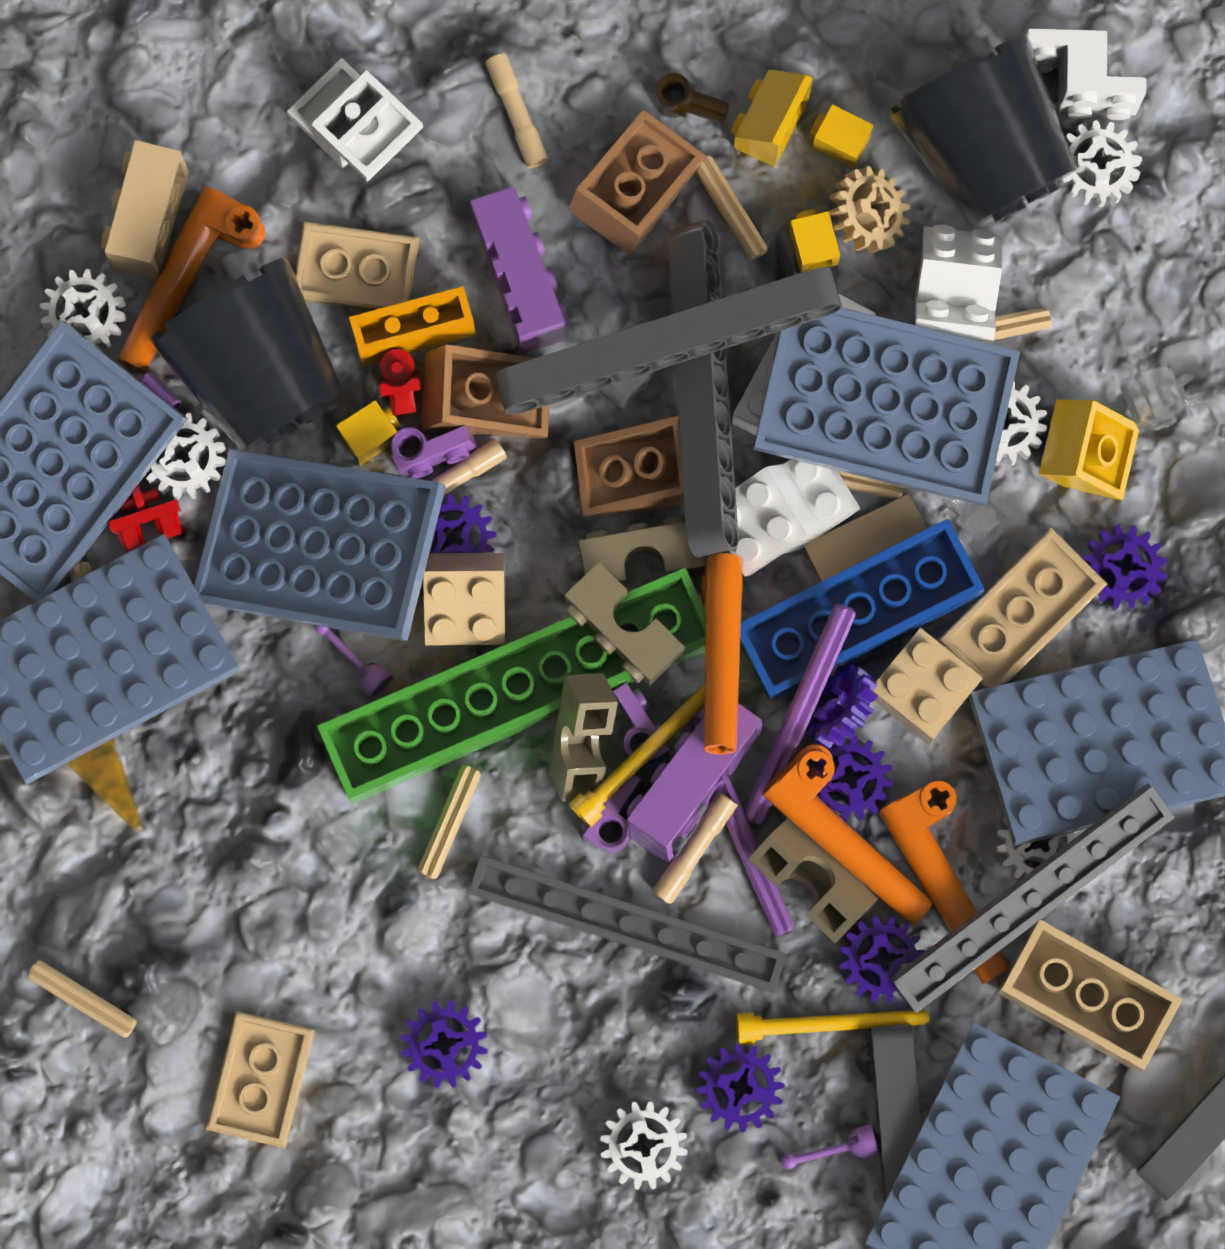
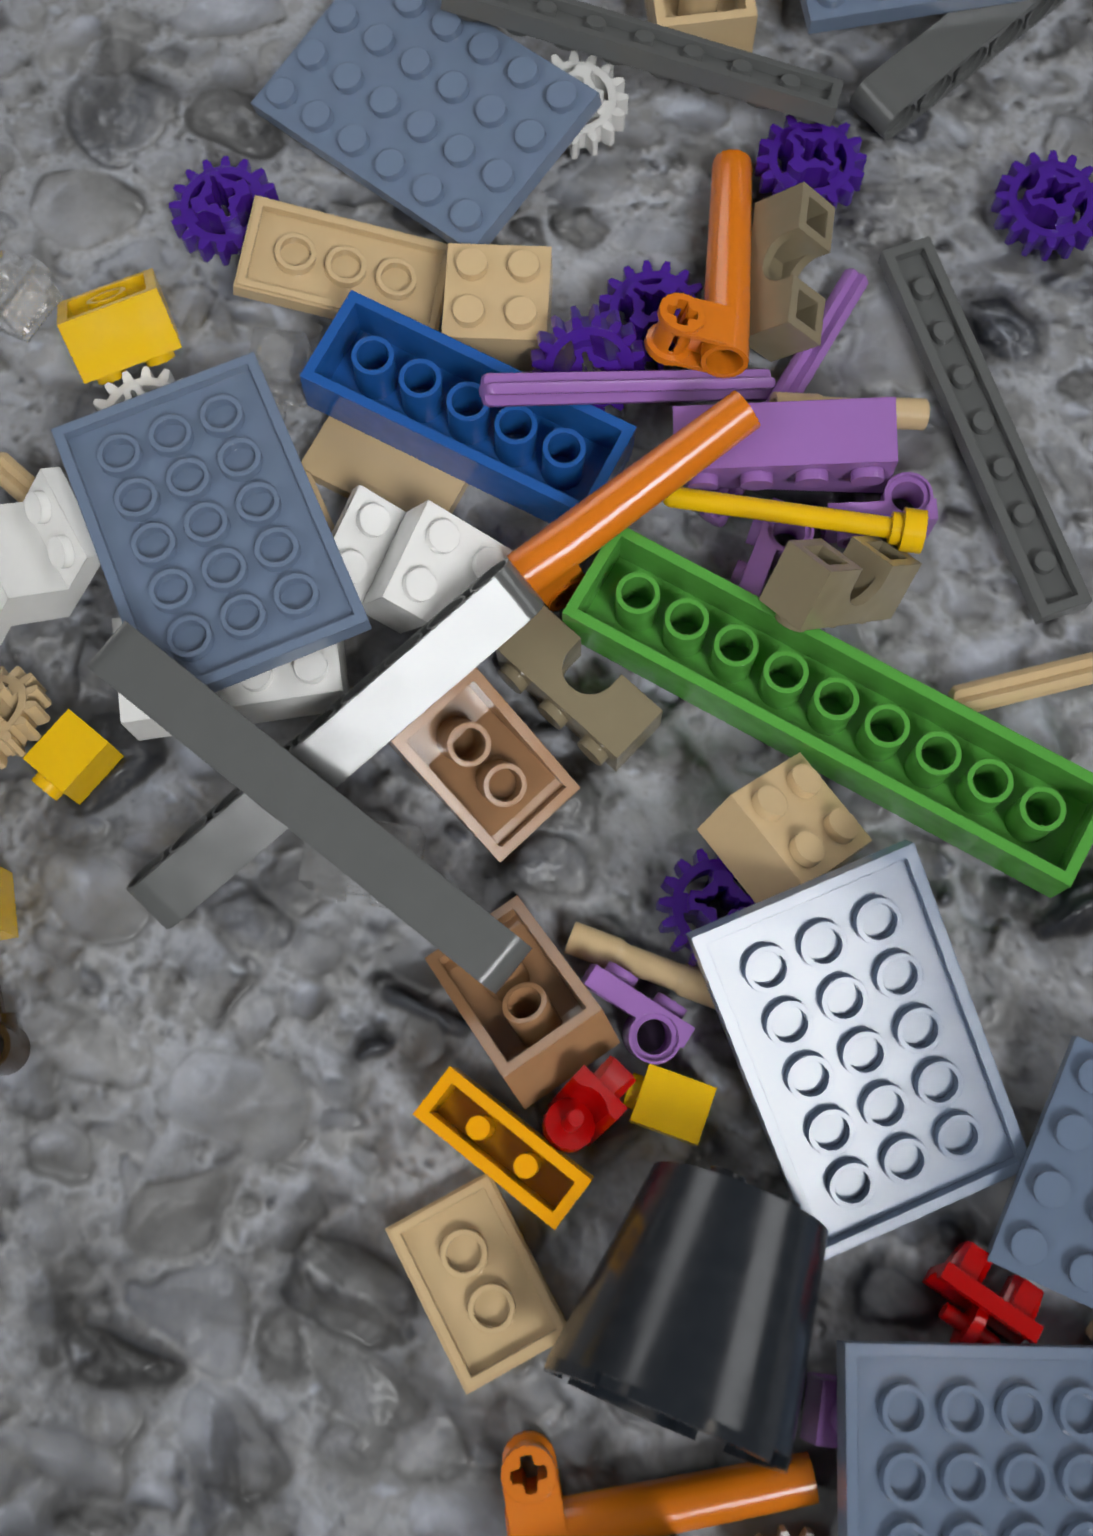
camera: 120 degrees left, 5 degrees down
white gear [146,413,226,500] -> none
white bracket [287,58,423,182] -> none
medium lavender hinge [314,625,393,699] -> none
medium lavender wedge [470,186,570,355] -> none
tan piece [485,53,549,169] -> none
dark tan arch [565,562,684,686] -> none
medium nougat slope [568,109,706,256] -> none
tan axle [695,155,767,260] -> none
yellow piece [736,1009,930,1045] -> none
medium lavender hinge [781,1124,879,1169] -> none
orange axle [878,781,1010,984] -> none

